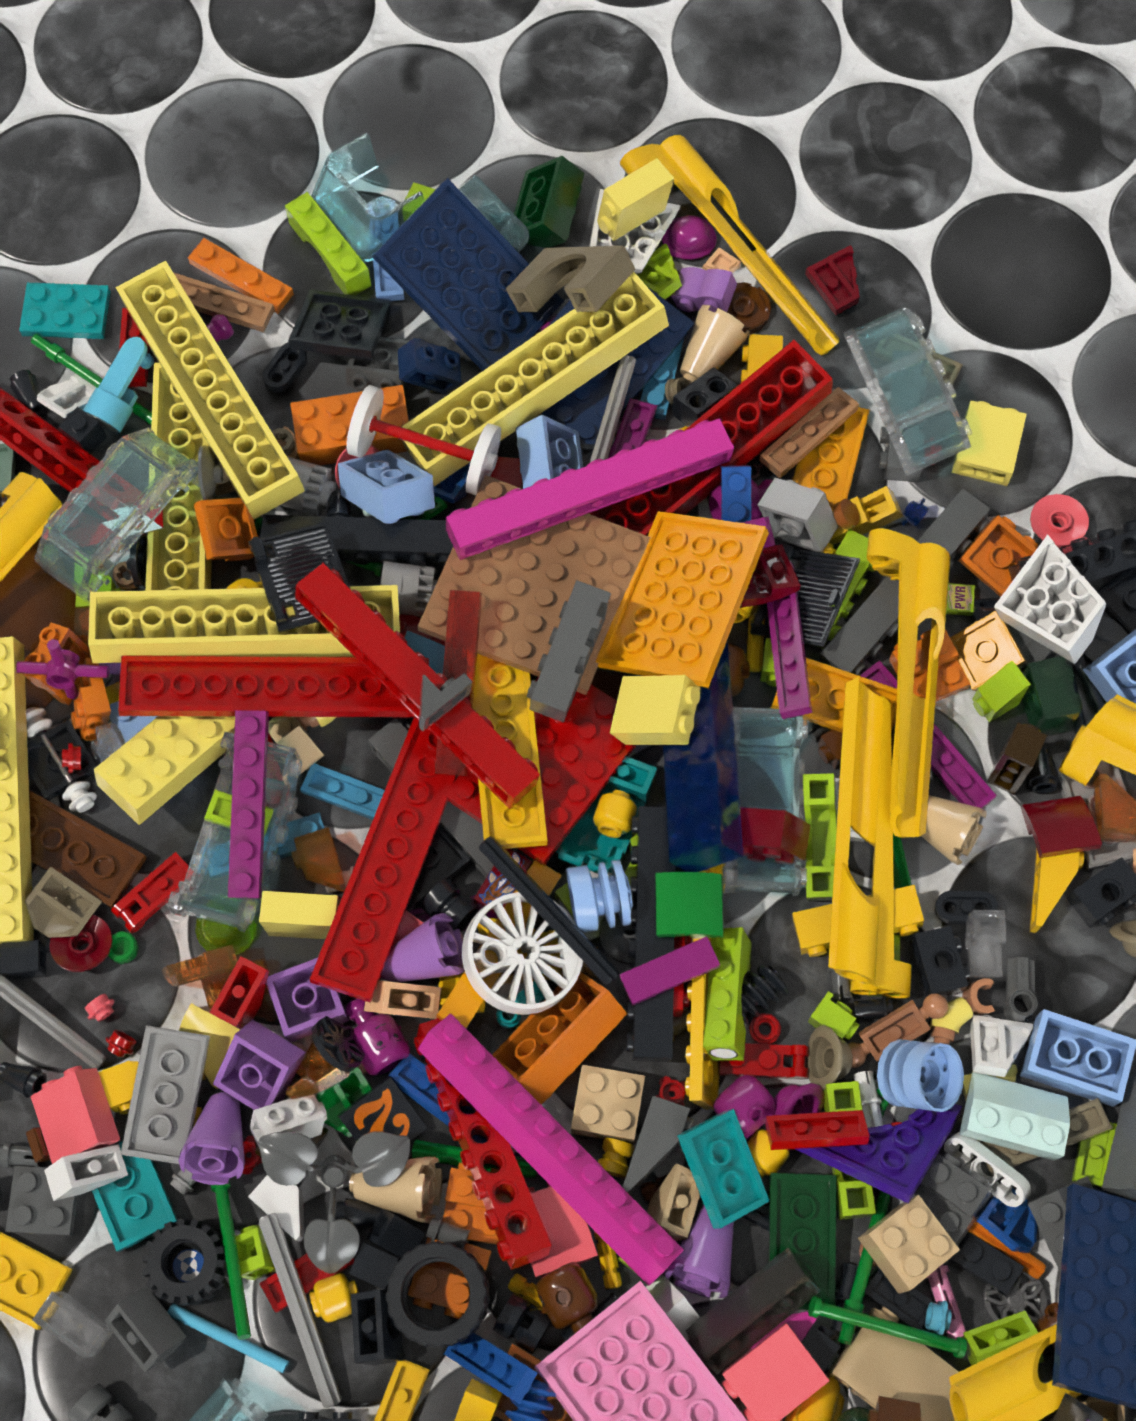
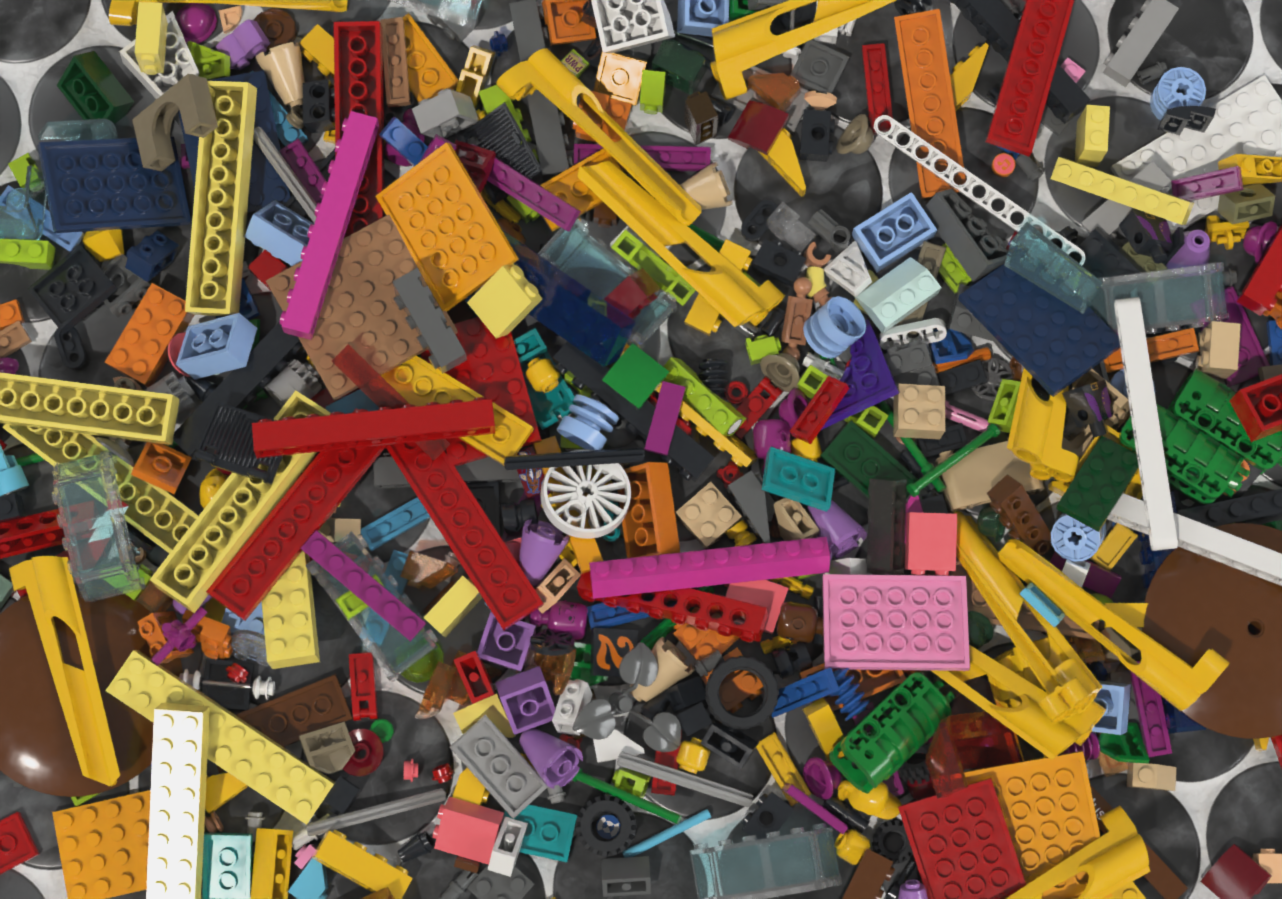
camera: 50 degrees left, 10 degrees up
white piece [346,385,501,495] -> none
dark grey slope [419,673,473,731] -> none
dark orange tile [833,499,860,530] -> none
medium azure plate [925,1300,952,1335] -> none
none -> yellow slope [83,229,124,262]

